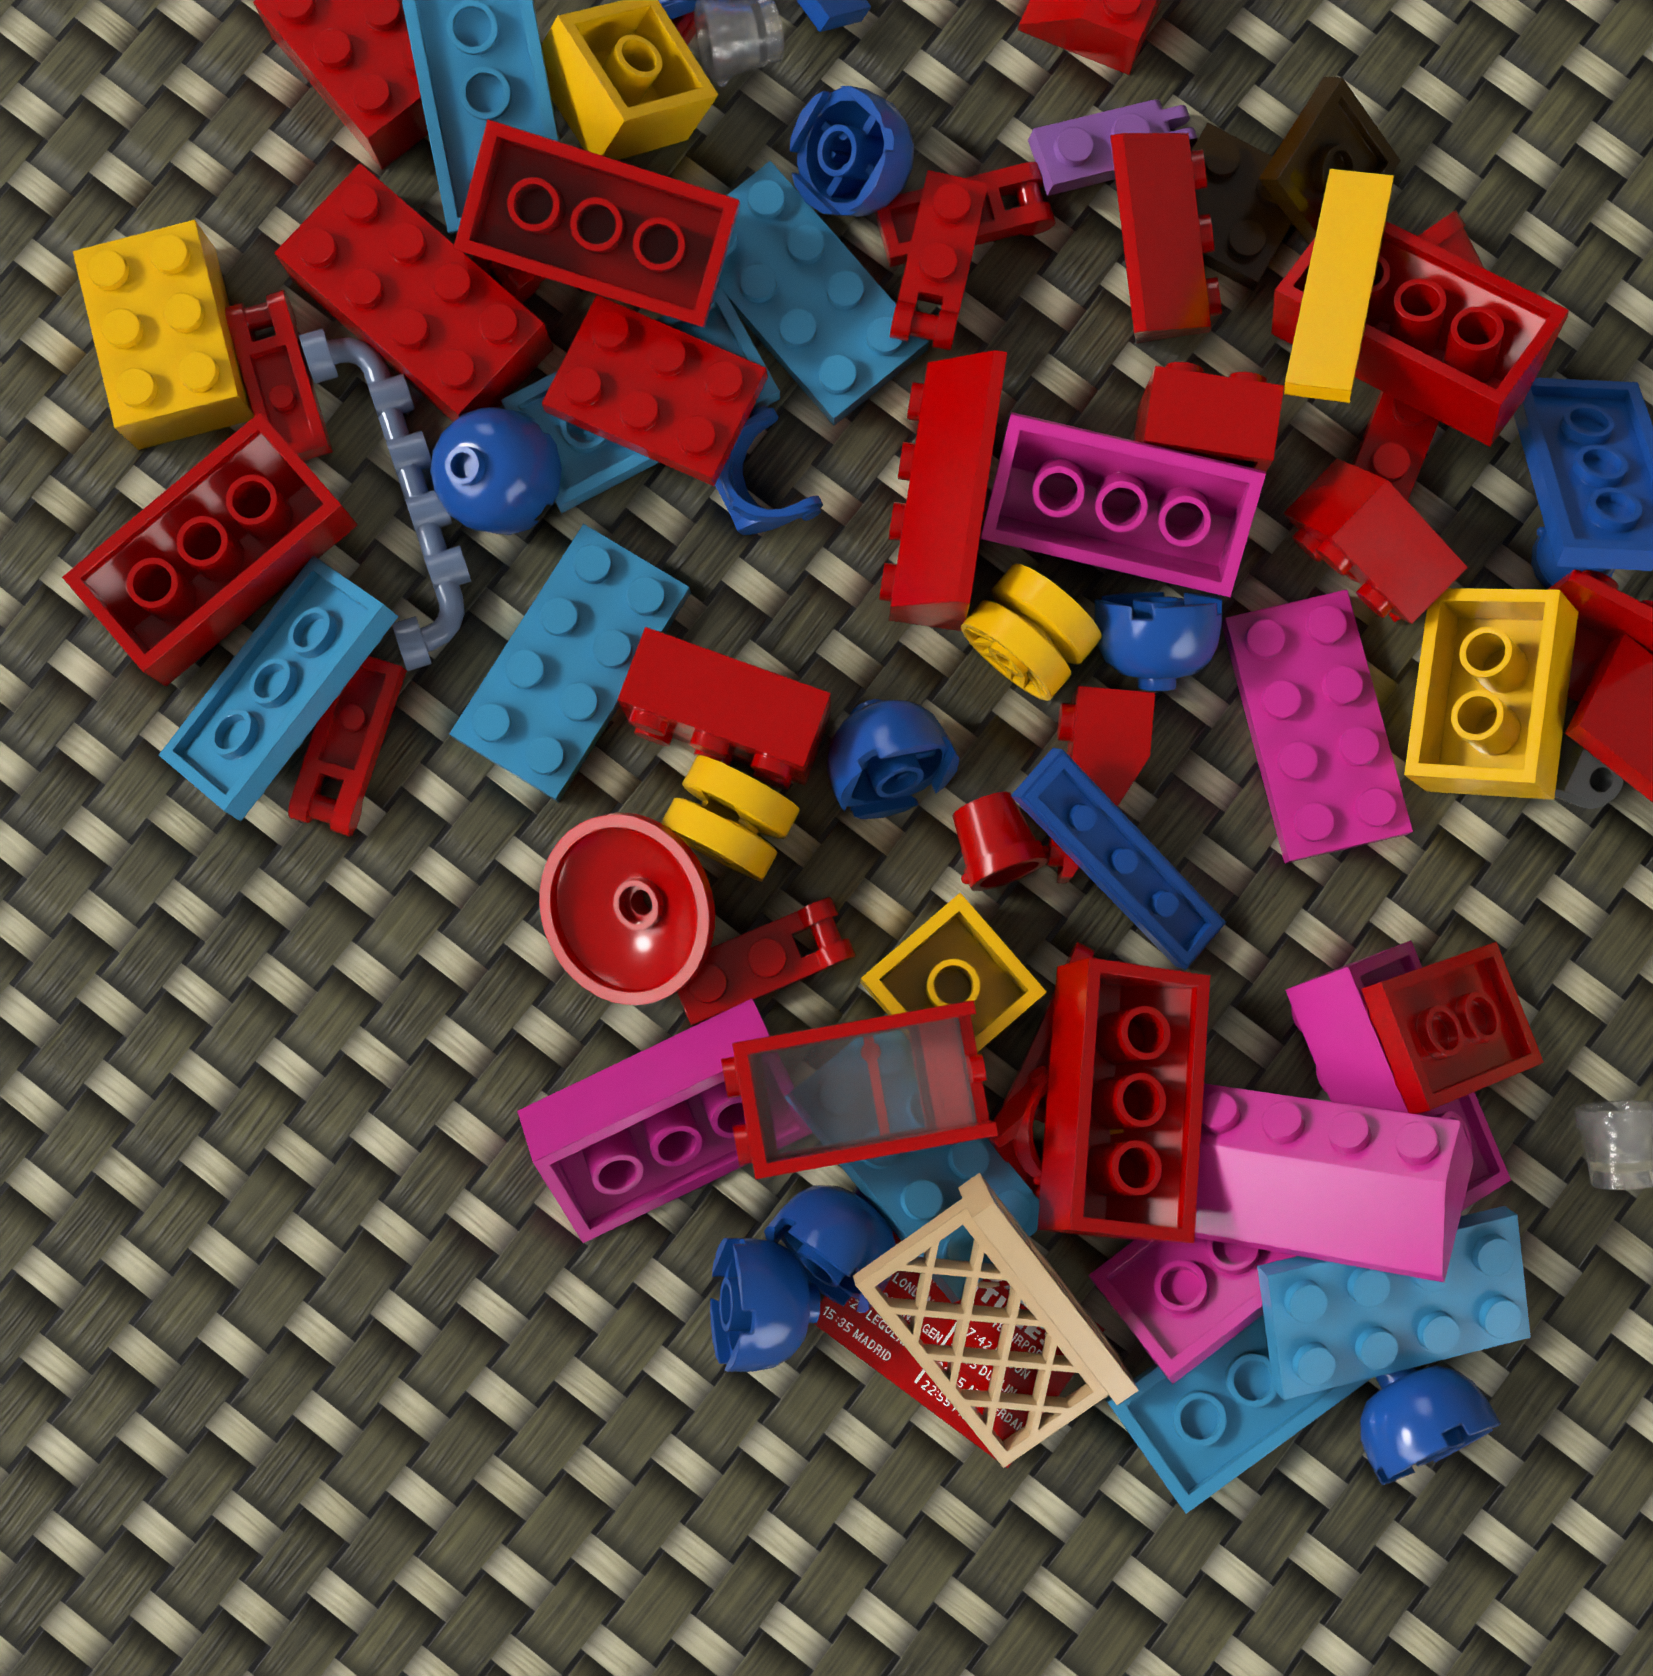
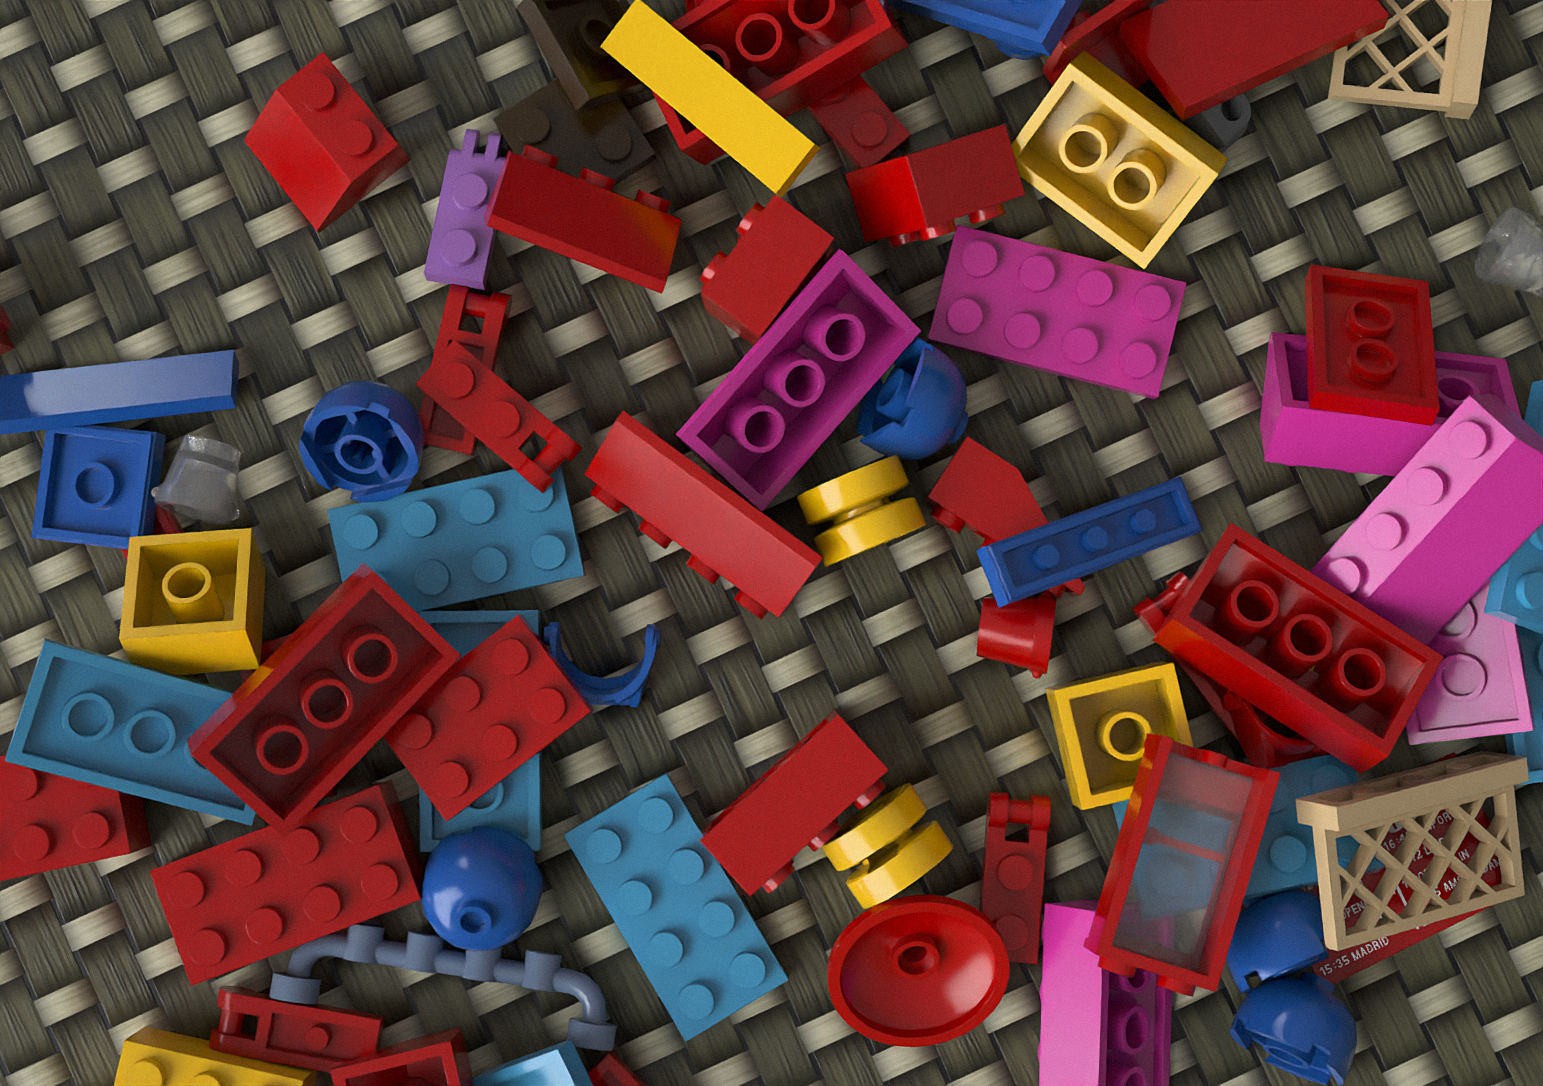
camera: 65 degrees left, 5 degrees up
blue cylinder [827,699,959,819] -> none

